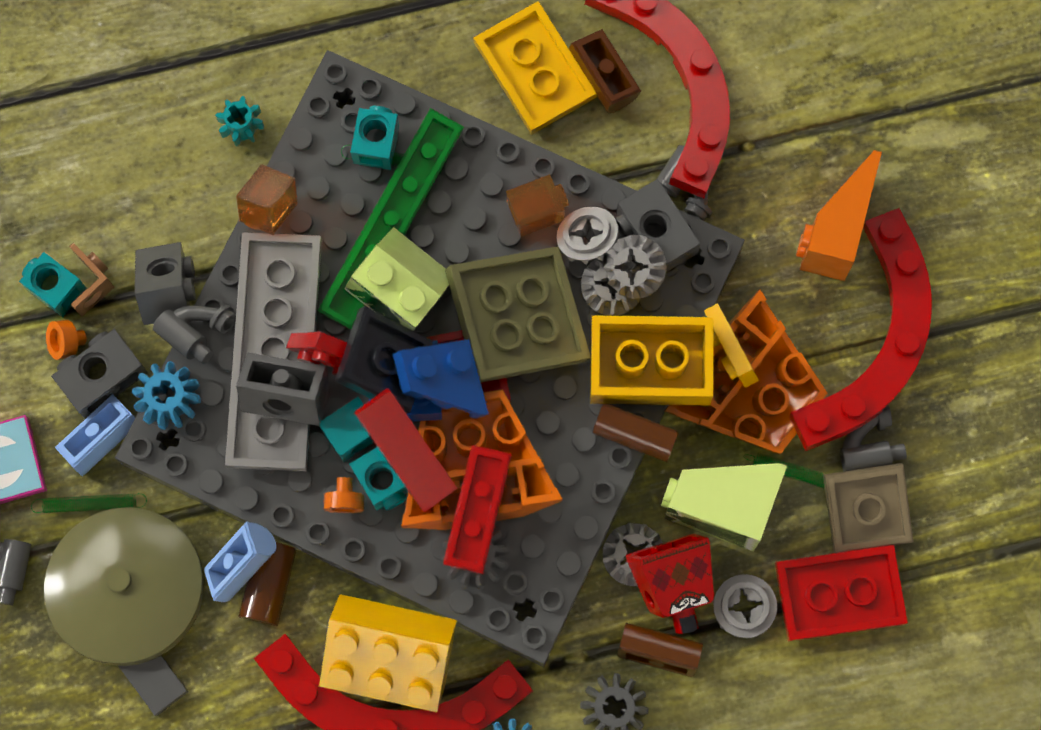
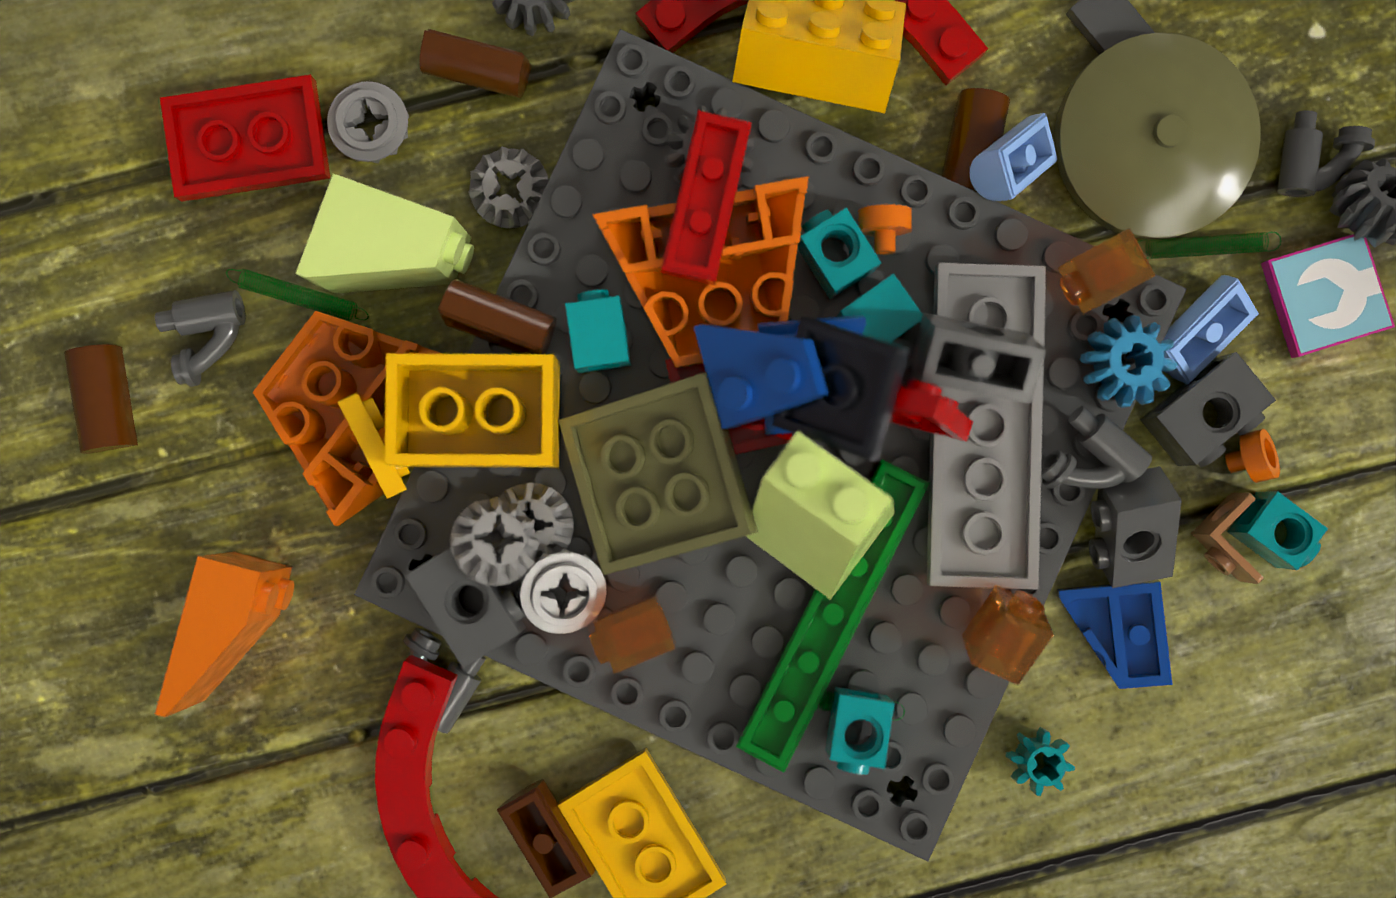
camera: 170 degrees right, 10 degrees up
red tile [353,389,457,513] -> none
red torso [625,533,714,634] -> none
red plate [789,208,932,451] -> none
dark tan plate [823,463,914,553] -> none
none -> reddish brown brick [64,344,138,454]
none -> teal brick [565,290,631,373]
none -> blue wing [1057,580,1173,689]
none -> clear orange brick [1058,228,1156,314]

